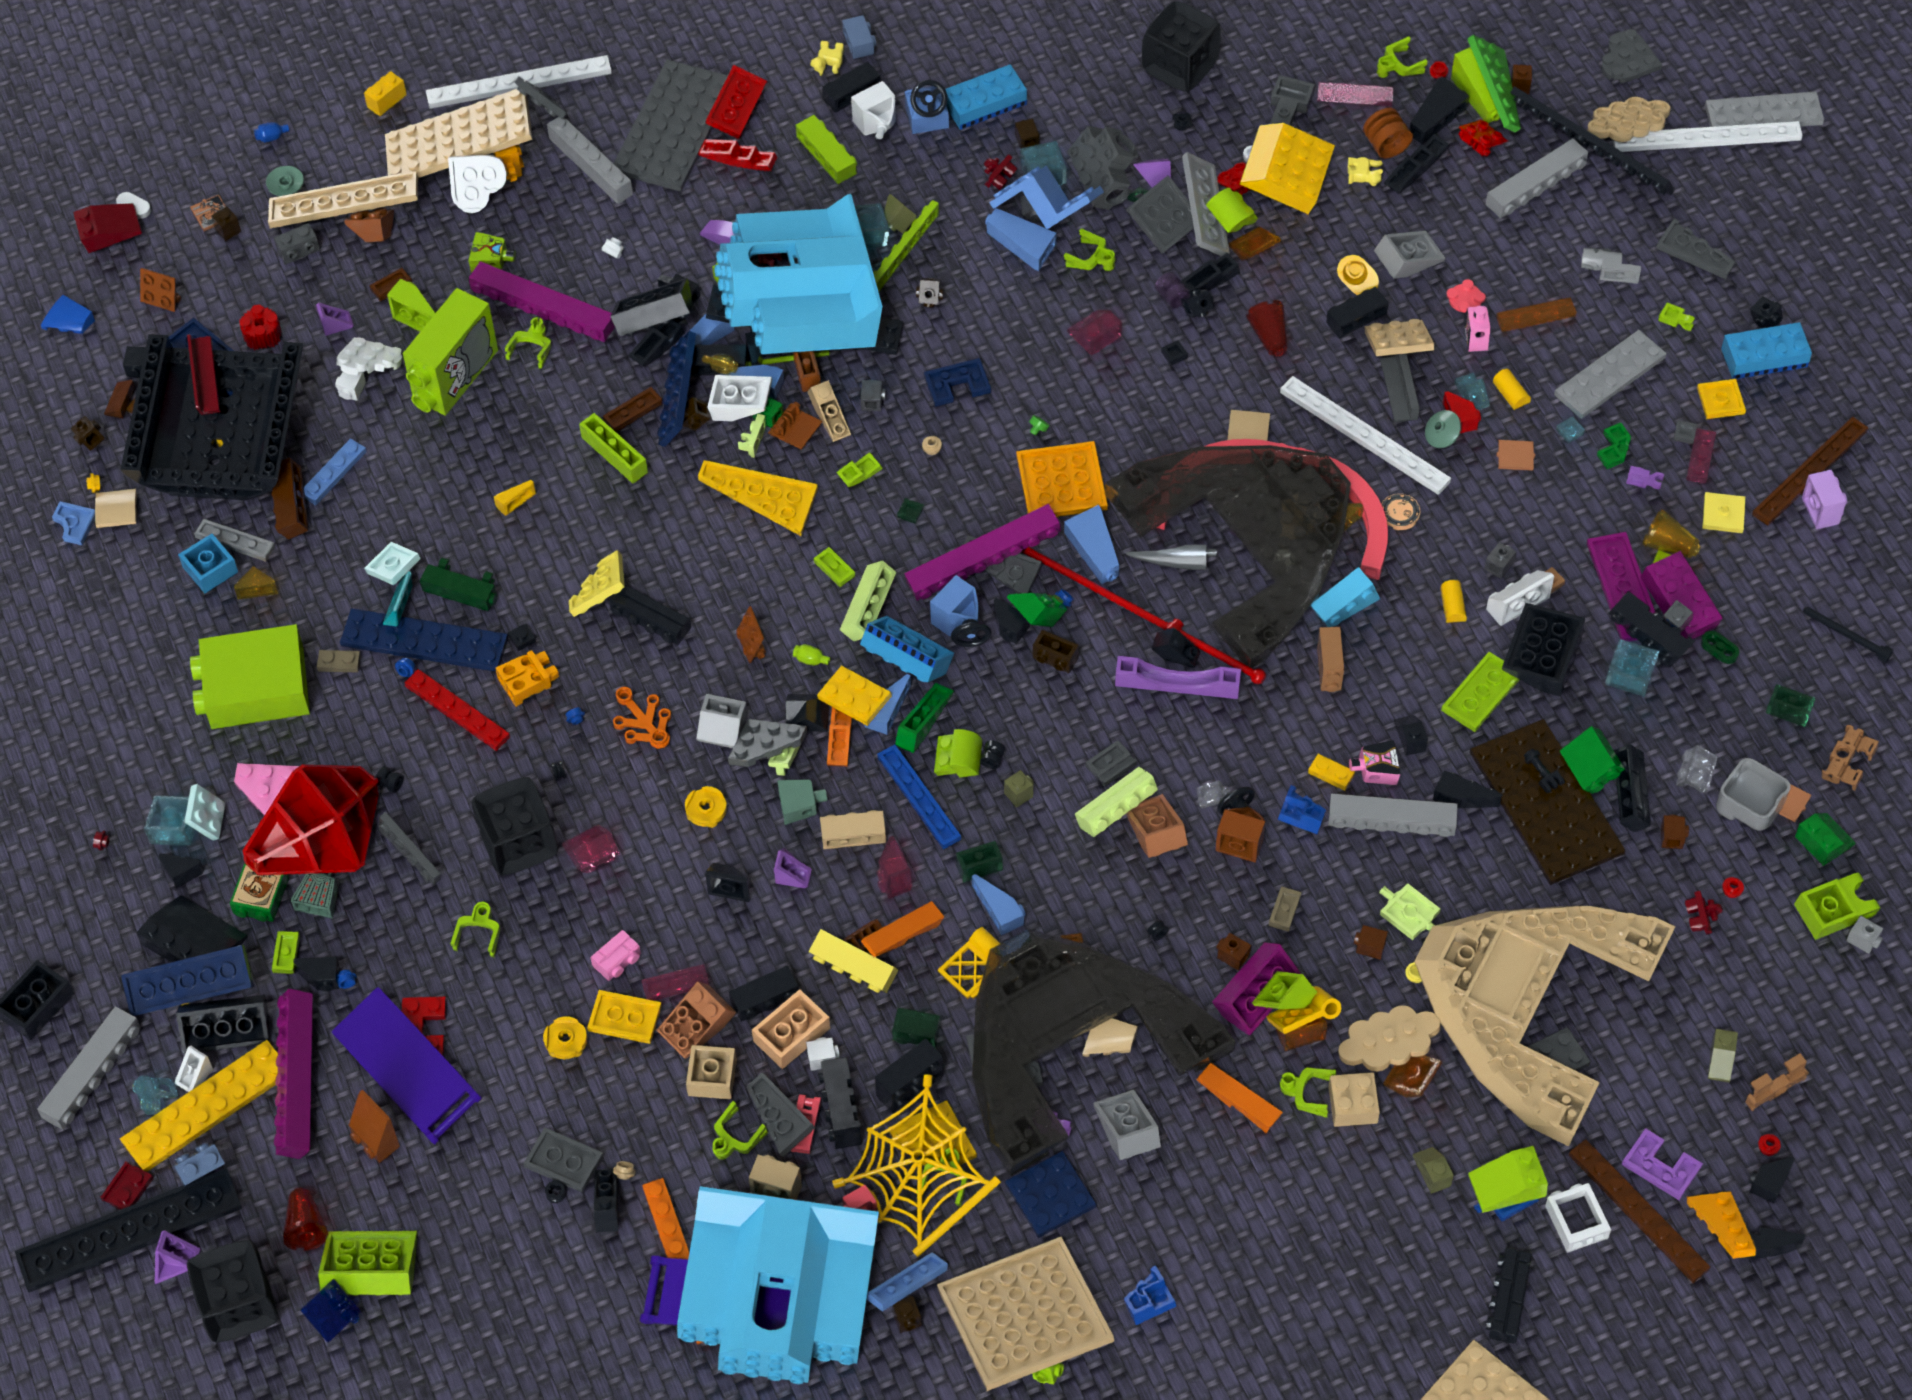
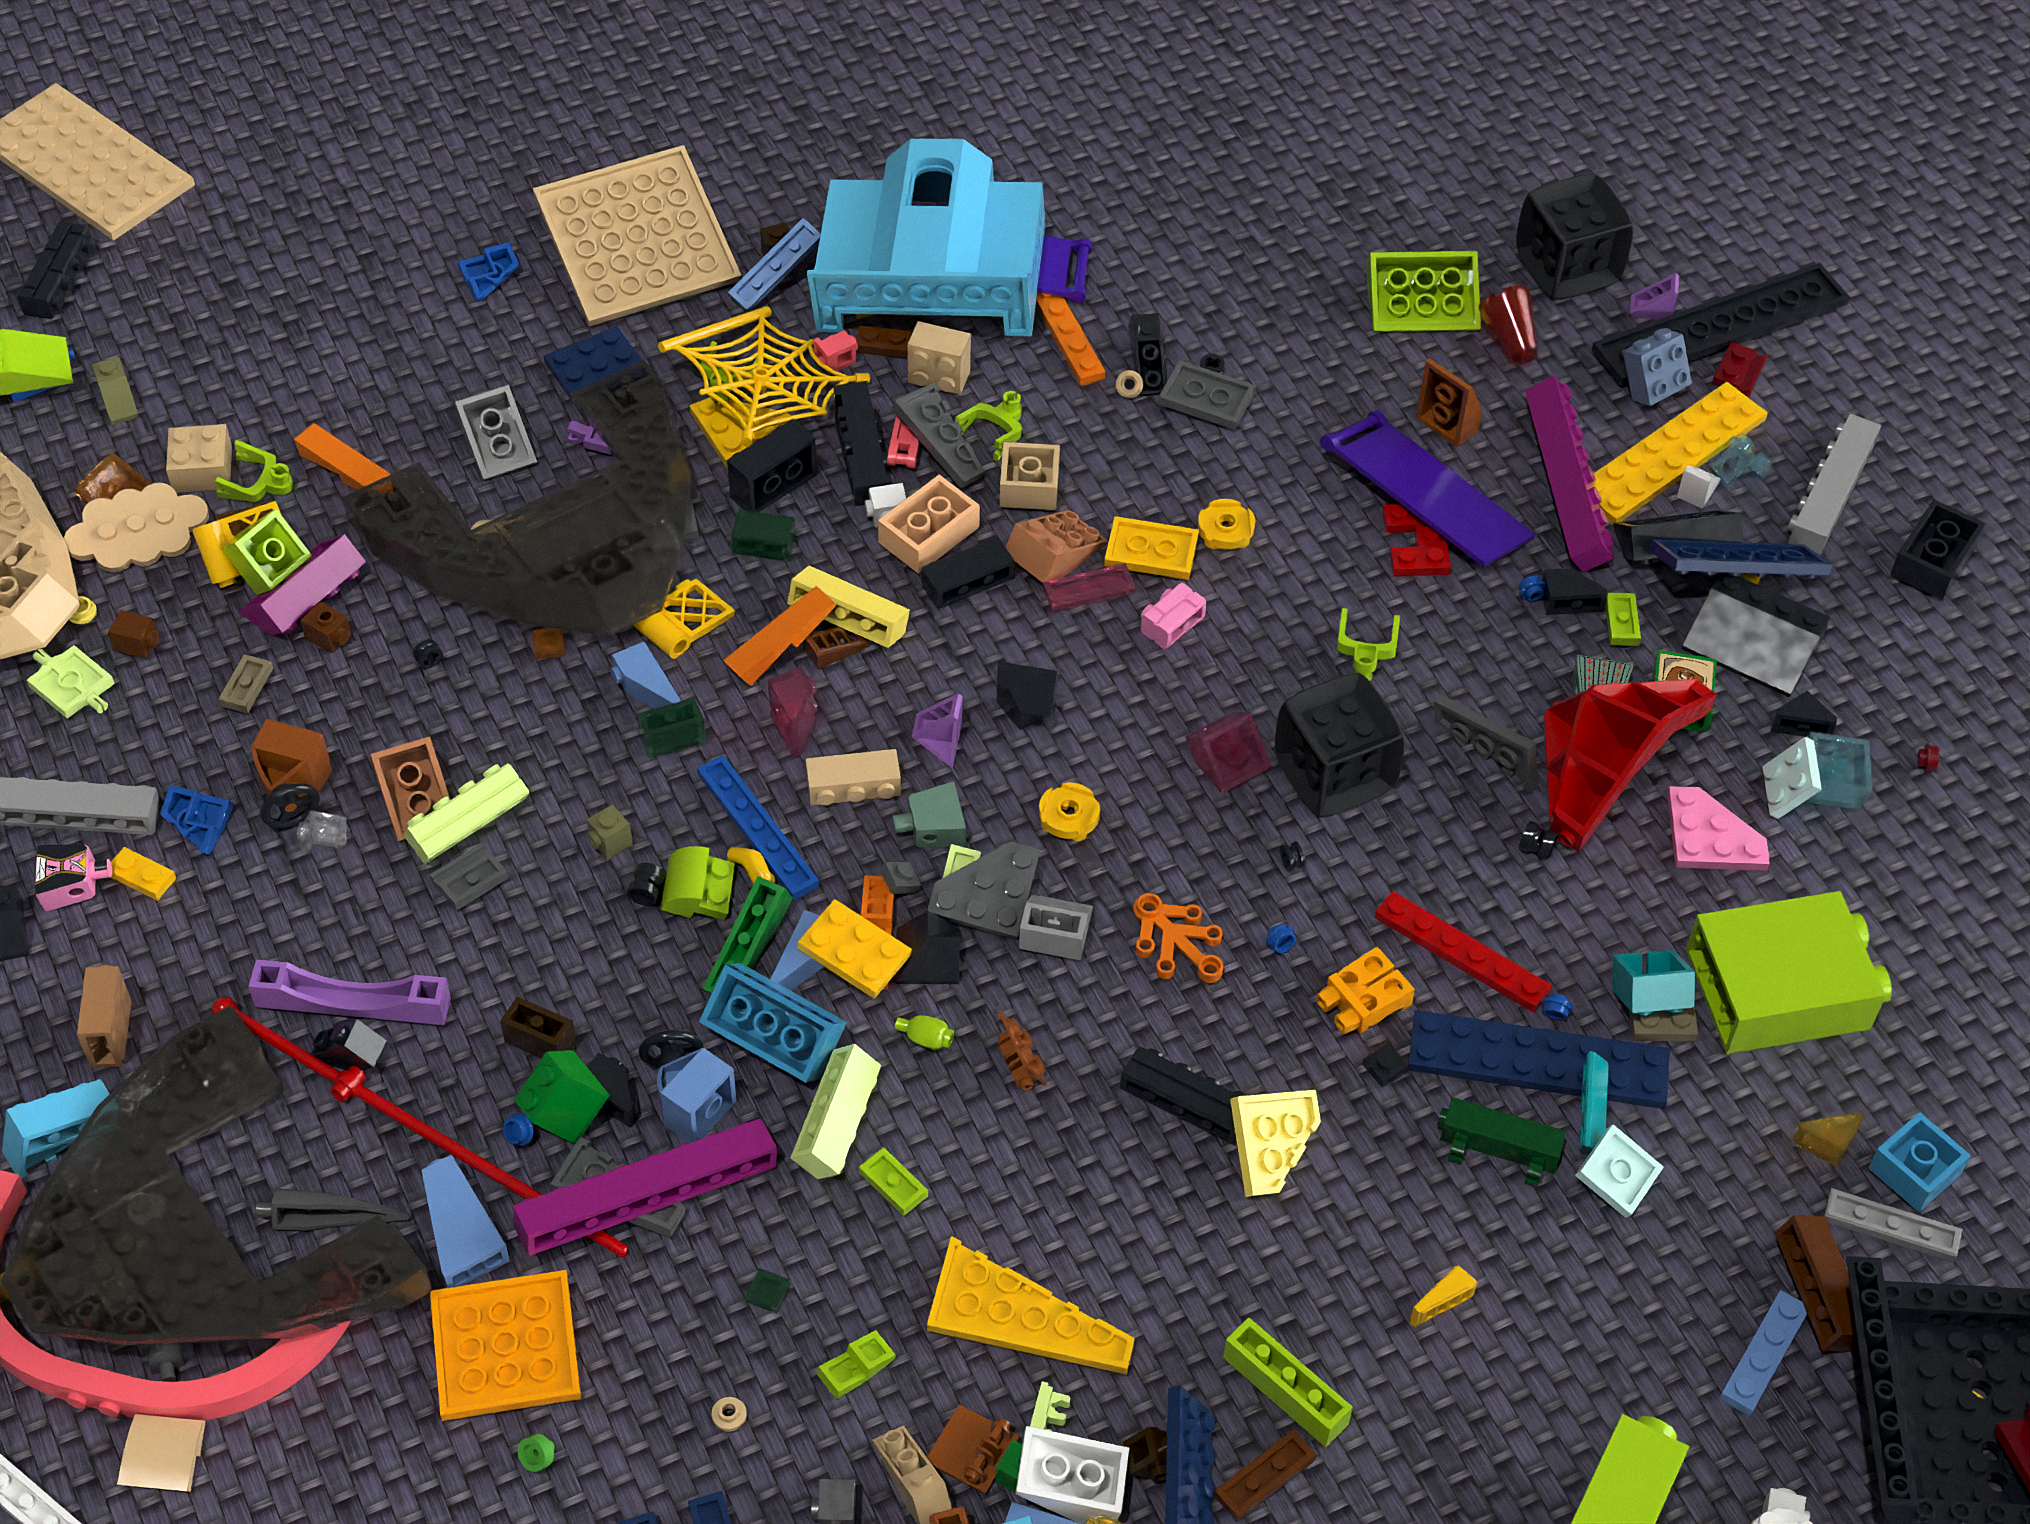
camera: 175 degrees right, 5 degrees down
clear blue hinge [300,1279,361,1343] -> none
none -> yellow arm [727,847,775,884]
none -> dark grey plate [880,862,922,894]
none -> teal piece [1612,949,1695,1015]

